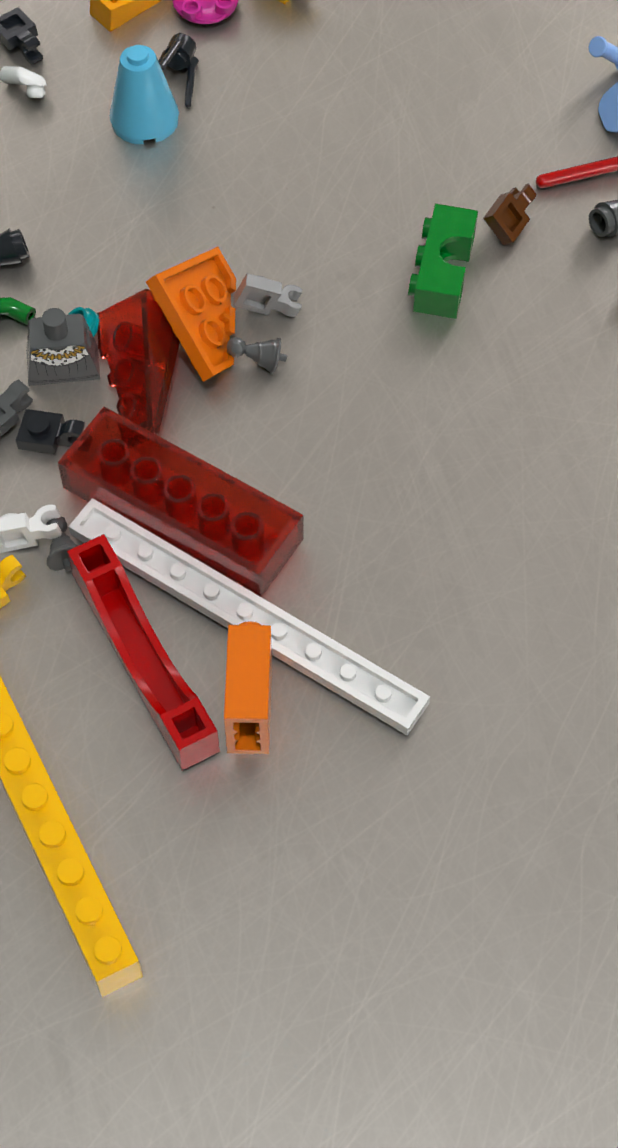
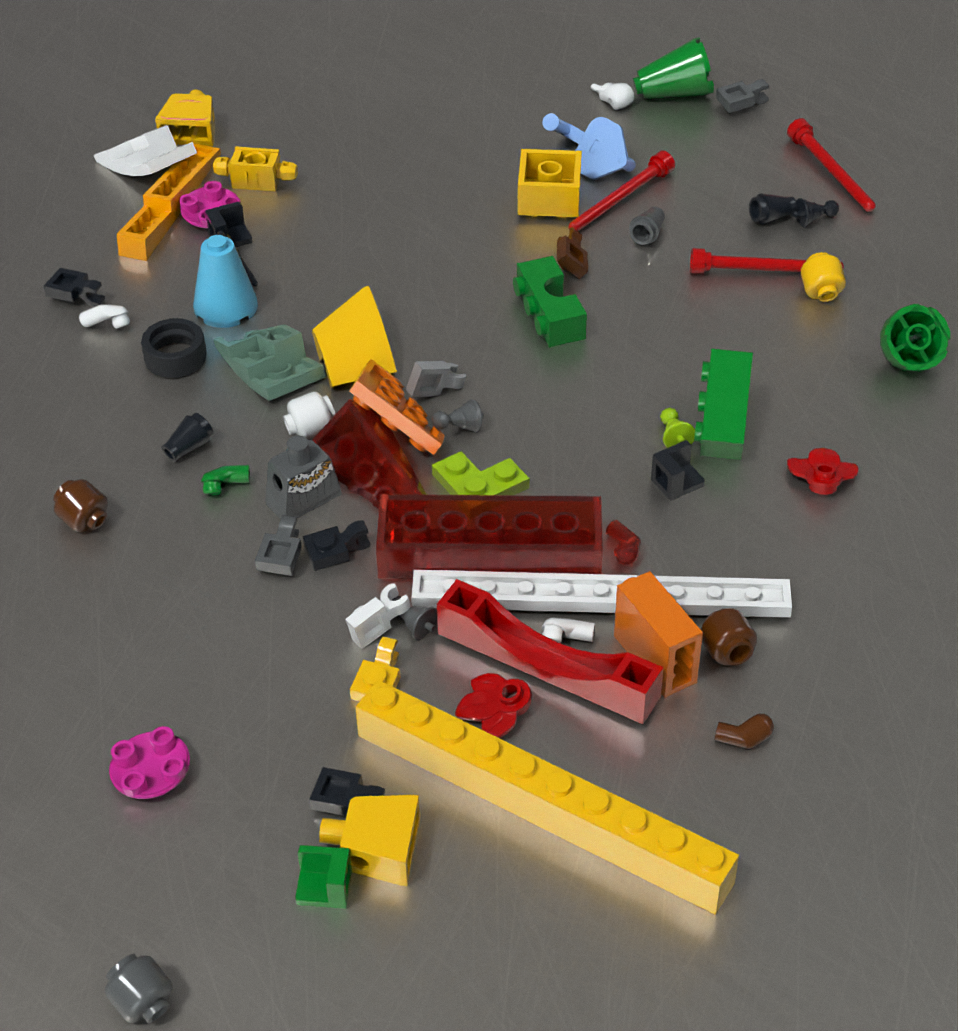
camera: 30 degrees left, 15 degrees down
none -> black tyre [141,318,207,378]
none -> black panel [205,202,252,247]
none -> sand green slope [213,324,326,401]
none -> white head [283,391,337,440]
none -> yellow slope [312,286,397,389]
none -> lime plate [432,451,530,517]
none -> red plate [455,673,532,738]
none -> yellow brick [518,149,582,218]
none -> white arm [541,618,596,643]
none -> clear red arm [606,520,641,565]
none -> black panel [651,440,705,501]
none -> lime piece [660,407,695,448]
none -> green wedge [694,349,753,460]
none -> reddish brown head [701,608,757,666]
none -> reddish brown arm [714,713,774,749]
none -> red plate [787,448,859,495]

